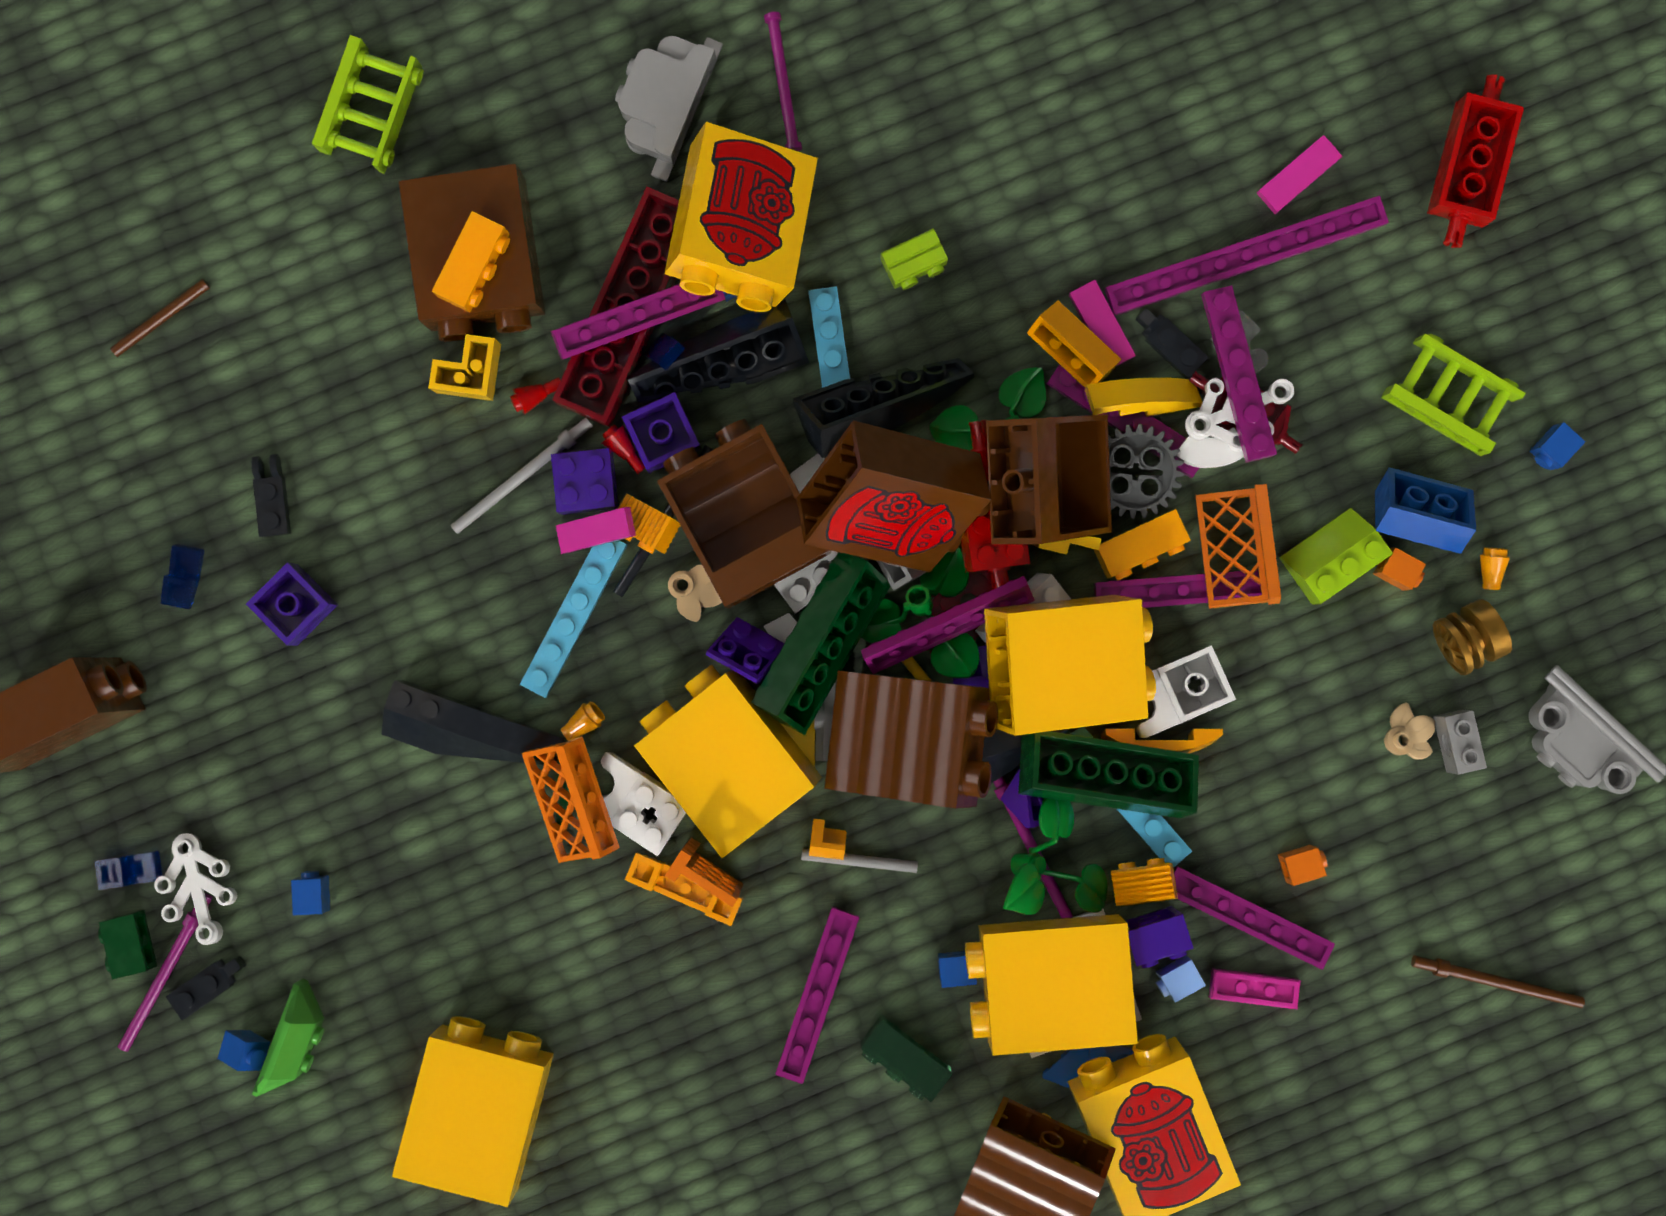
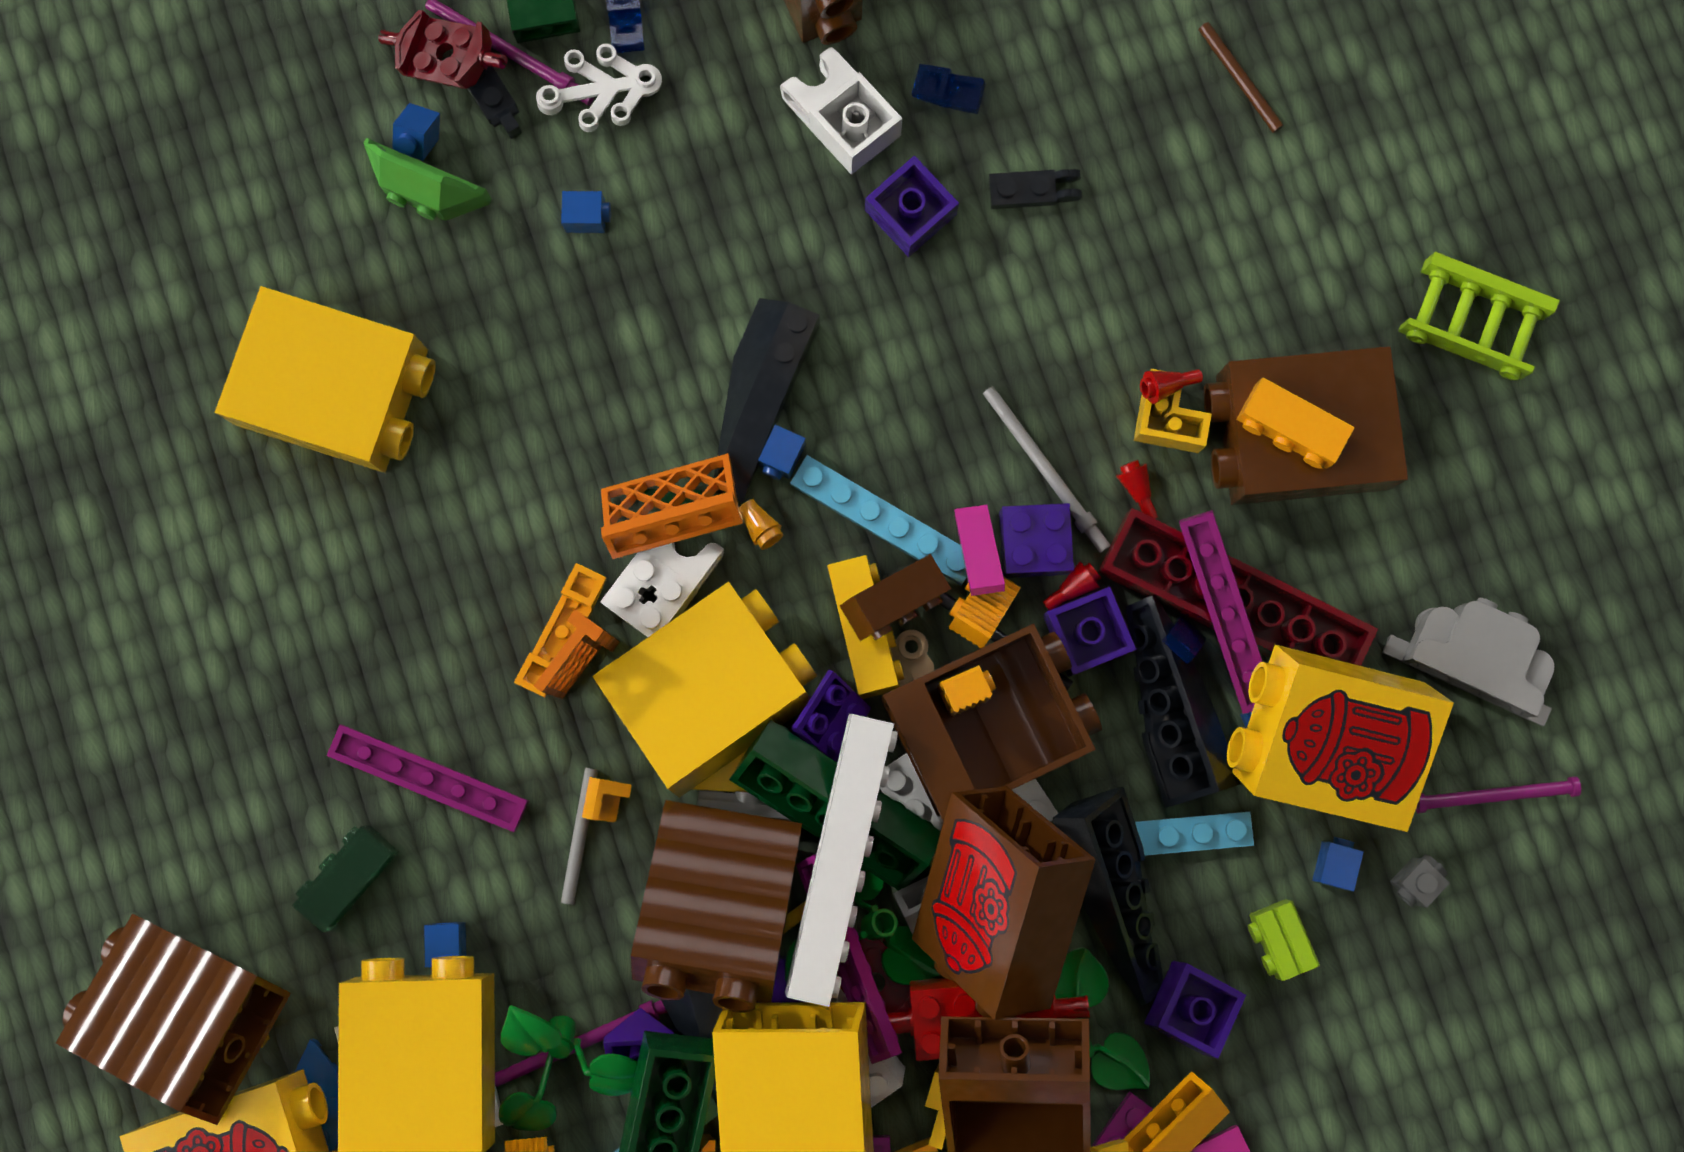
camera: 90 degrees right, 5 degrees down
none -> dark red plate [378,10,507,89]
none -> blue brick [758,424,806,480]
none -> white brick [780,47,902,175]
none -> white brick [785,714,898,1007]
none -> yellow brick [827,555,905,699]
none -> reddish brown brick [840,554,951,641]
none -> light orange brick [937,665,996,717]
none -> red cone [1140,369,1203,404]
none -> dark purple brick [1144,961,1246,1059]
none -> blue brick [1312,837,1364,892]
none -> dark grey brick [1390,854,1450,908]

